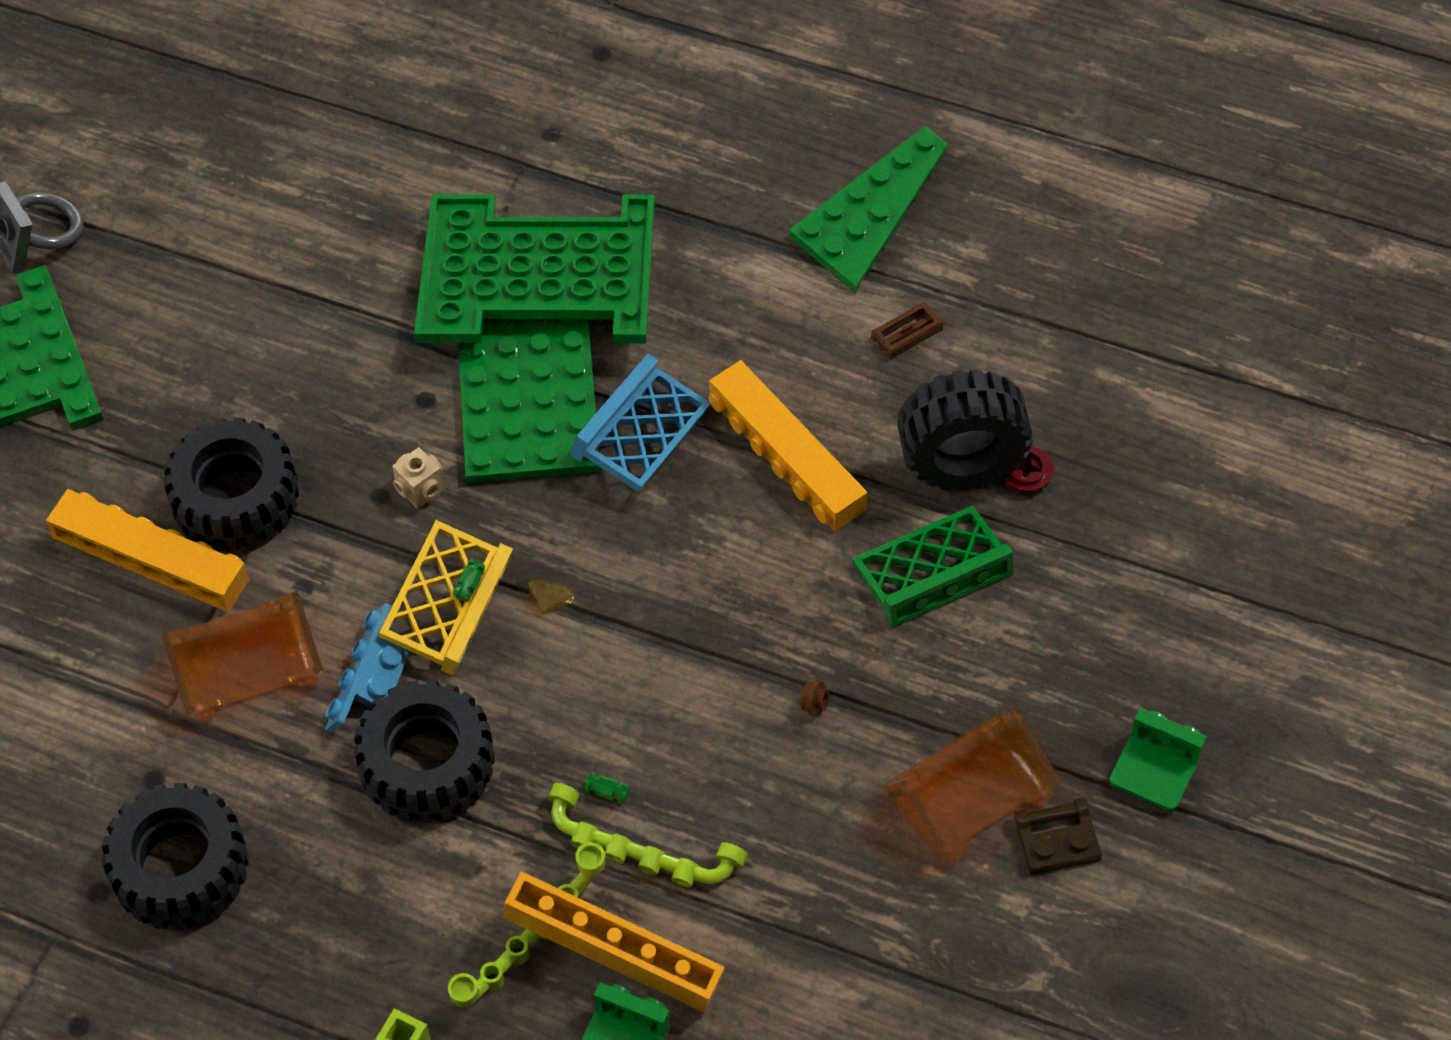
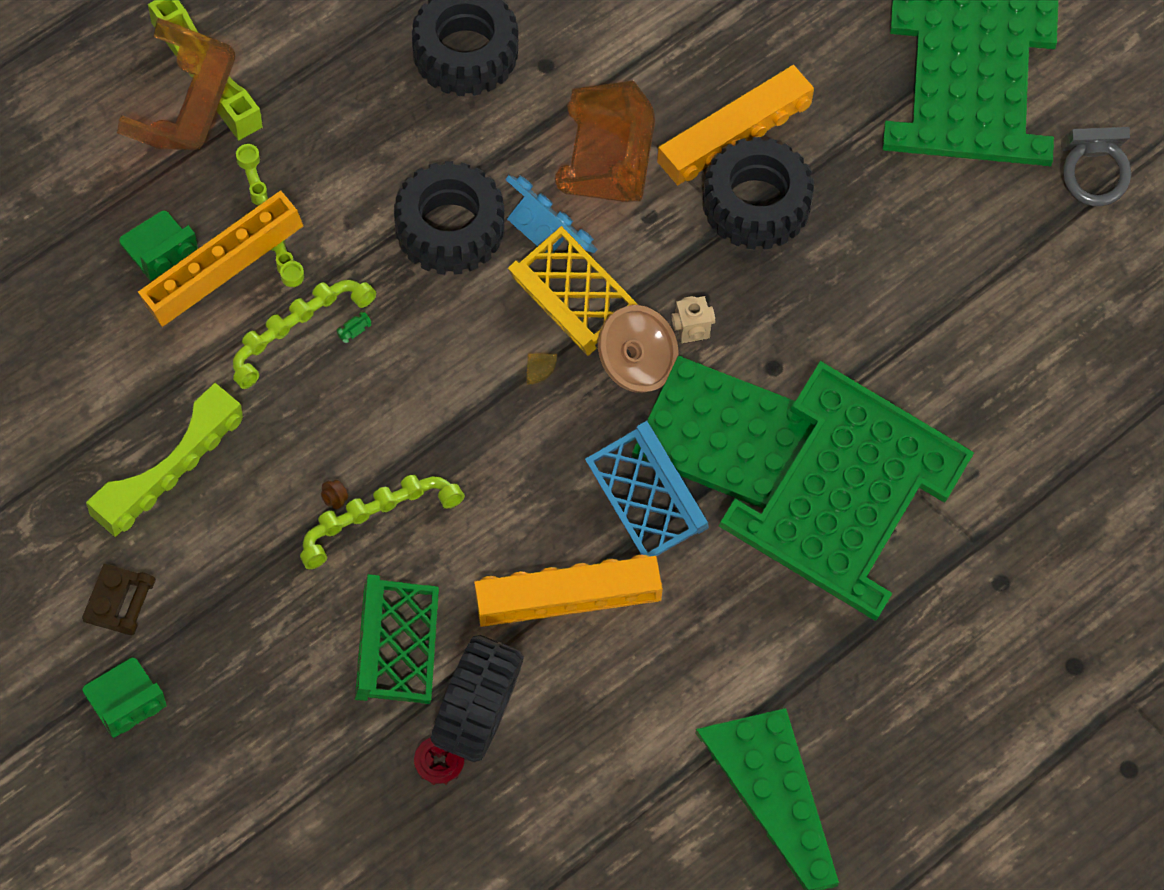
camera: 115 degrees right, 5 degrees up
green piece [453,559,485,602] -> none
reddish brown tile [871,301,944,360] -> none
clear orange windscreen [883,708,1062,862] -> none
none -> lime arch [86,383,243,537]
none -> lime bar [300,475,465,569]
none -> medium nougat dish [598,305,679,393]

